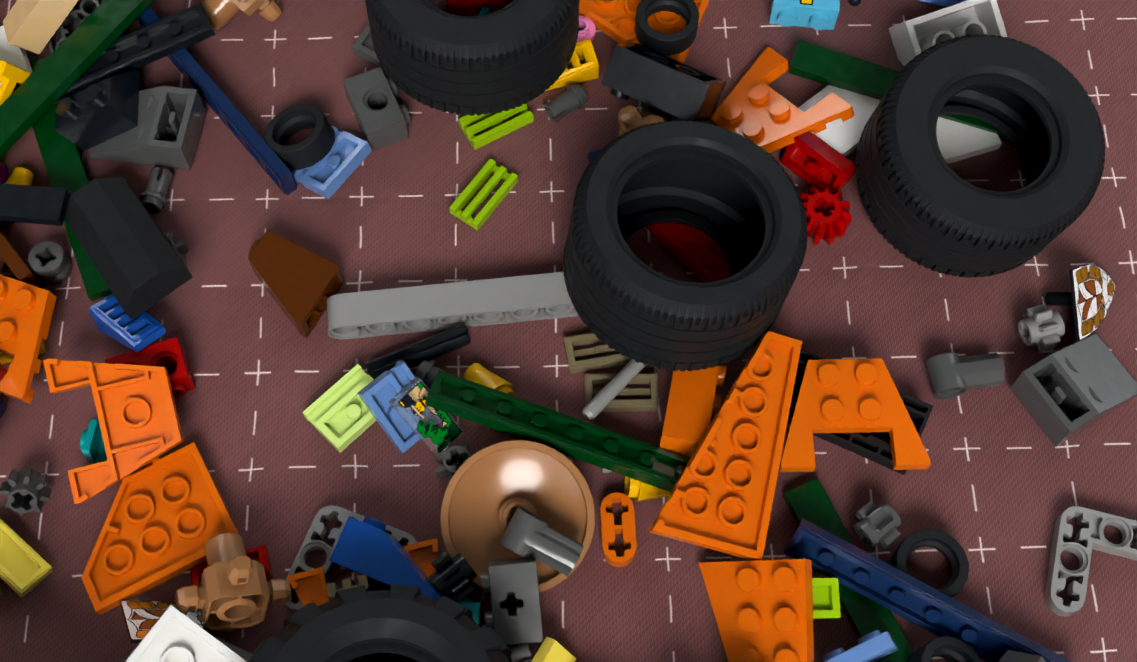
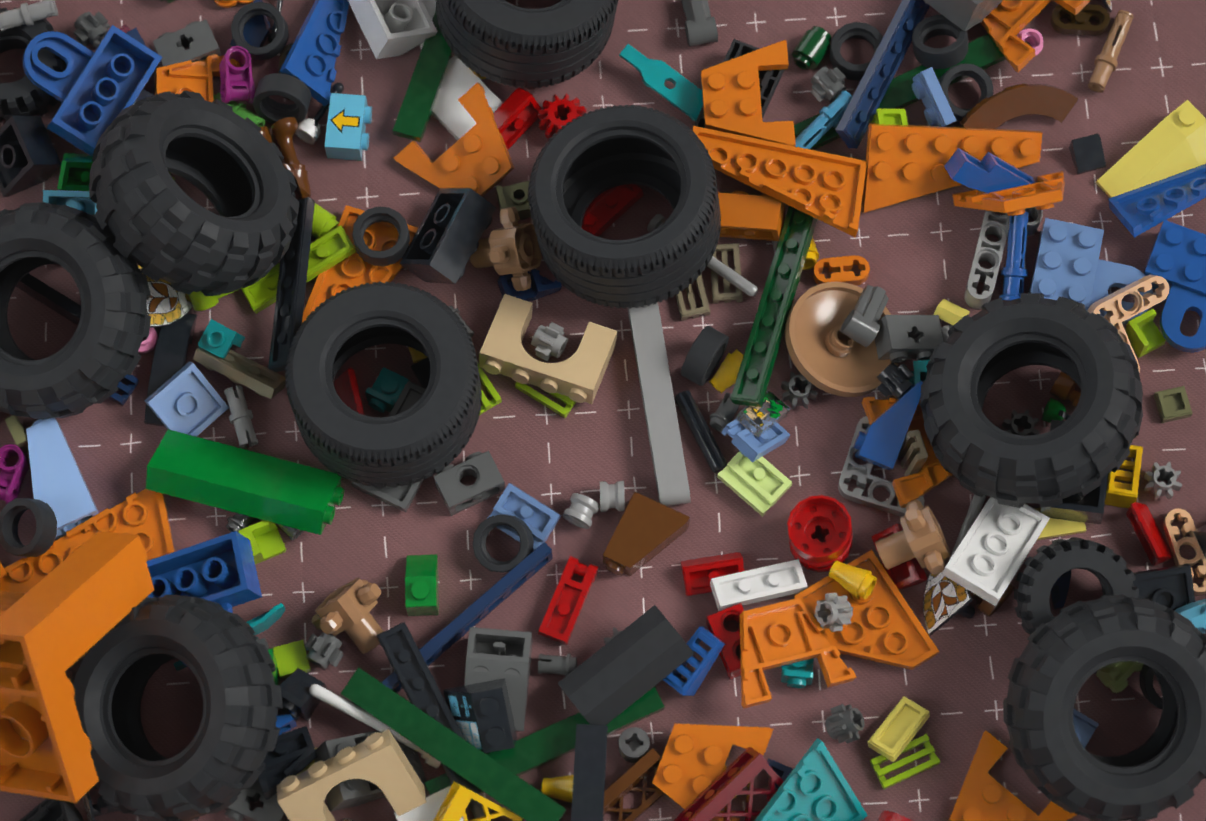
camera: 90 degrees left, 5 degrees up
none -> green slope [405,554,439,616]
none -> tan arch [479,294,617,404]
none -> light grey gear [531,322,568,361]
none -> red plate [538,556,599,645]
none -> light grey wheel [562,493,600,529]
none -> light grey wheel [600,481,625,512]
none -> teal piece [619,44,703,122]
none -> red slope [680,552,745,596]
none -> black tyre [681,326,729,386]
none -> white plate [710,559,808,611]
none -> red wheel [787,495,853,572]
none -> dark green brick [792,26,832,70]
none -> dark azure pin [795,90,853,149]
none -> light grey gear [814,593,853,632]
none -> yellow cone [829,560,877,599]

